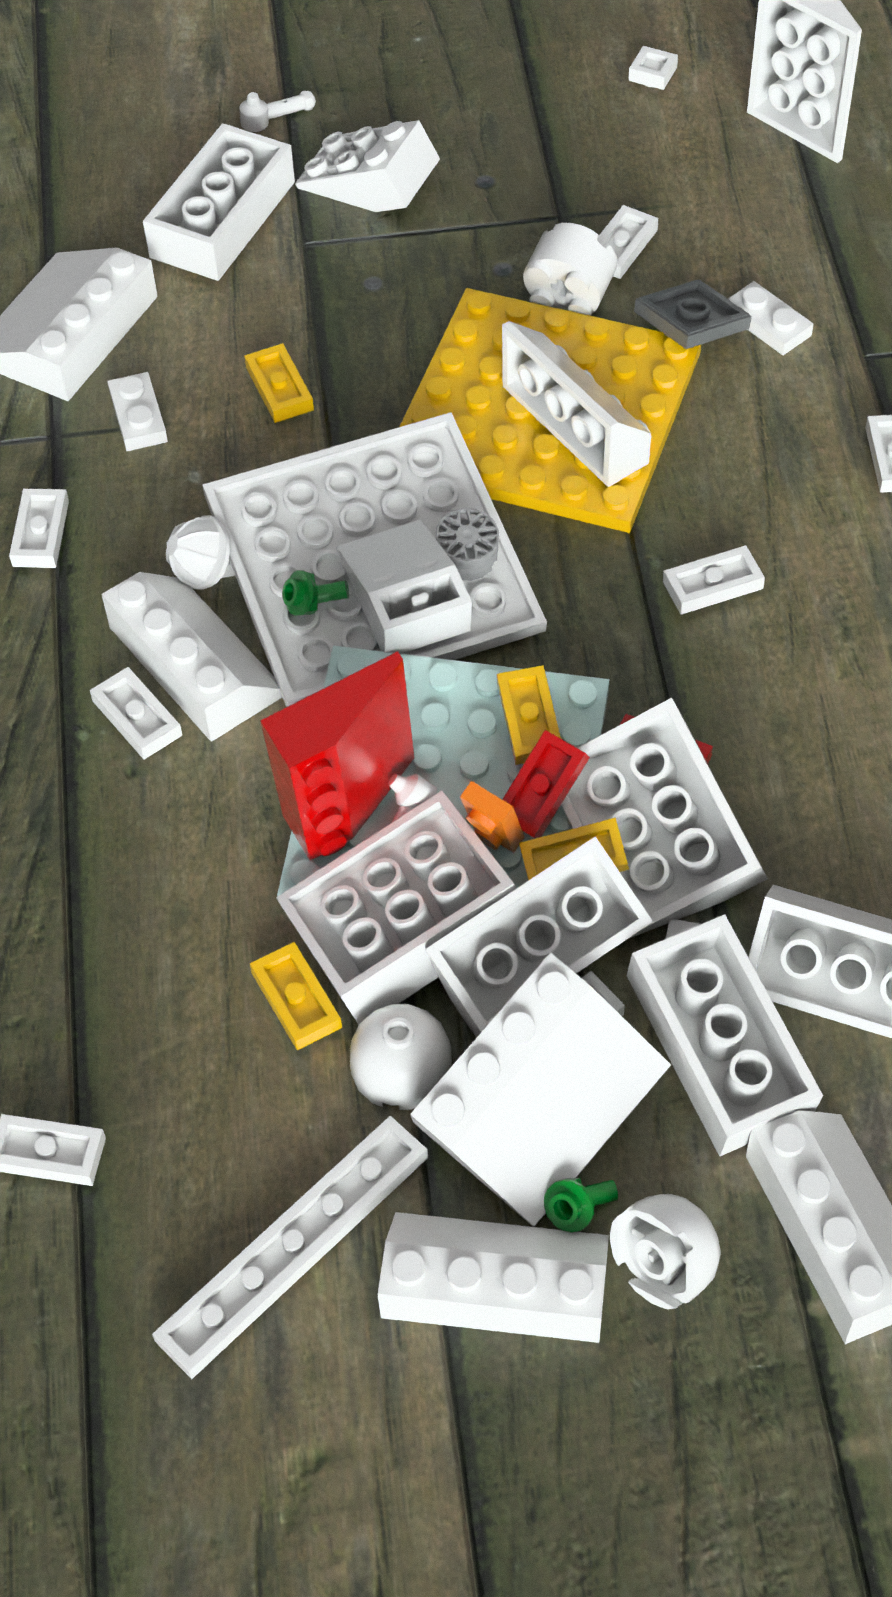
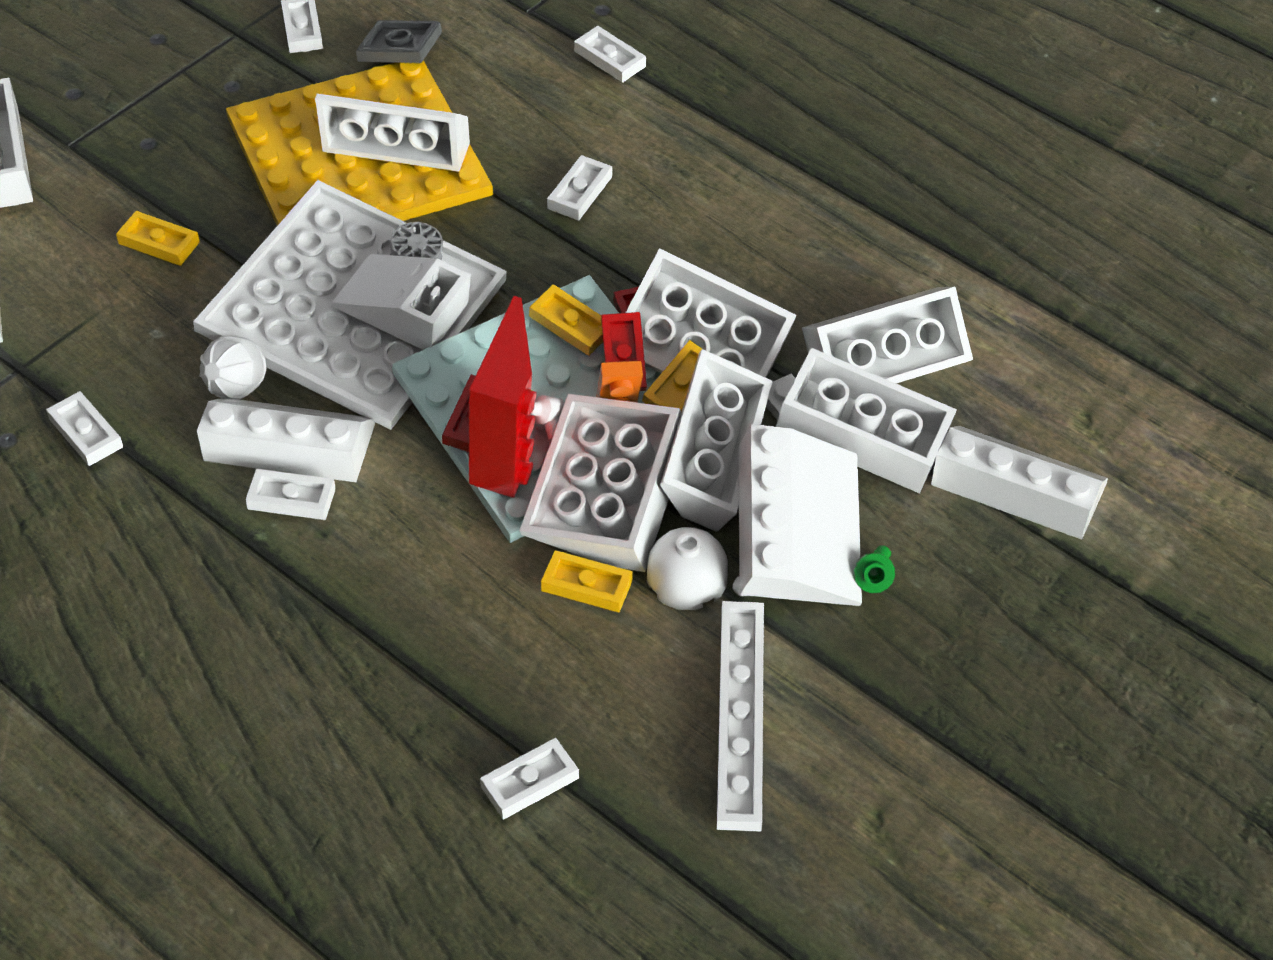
camera: 45 degrees left, 5 degrees down
white plate [107,372,168,451] -> none
green plate [282,570,349,616] -> none
white slope [295,120,440,212] -> none
white slope [378,1212,609,1343] -> none
white brick [523,223,617,316] -> none
white cylinder [610,1194,721,1309] -> none
white plate [728,281,813,355] -> none

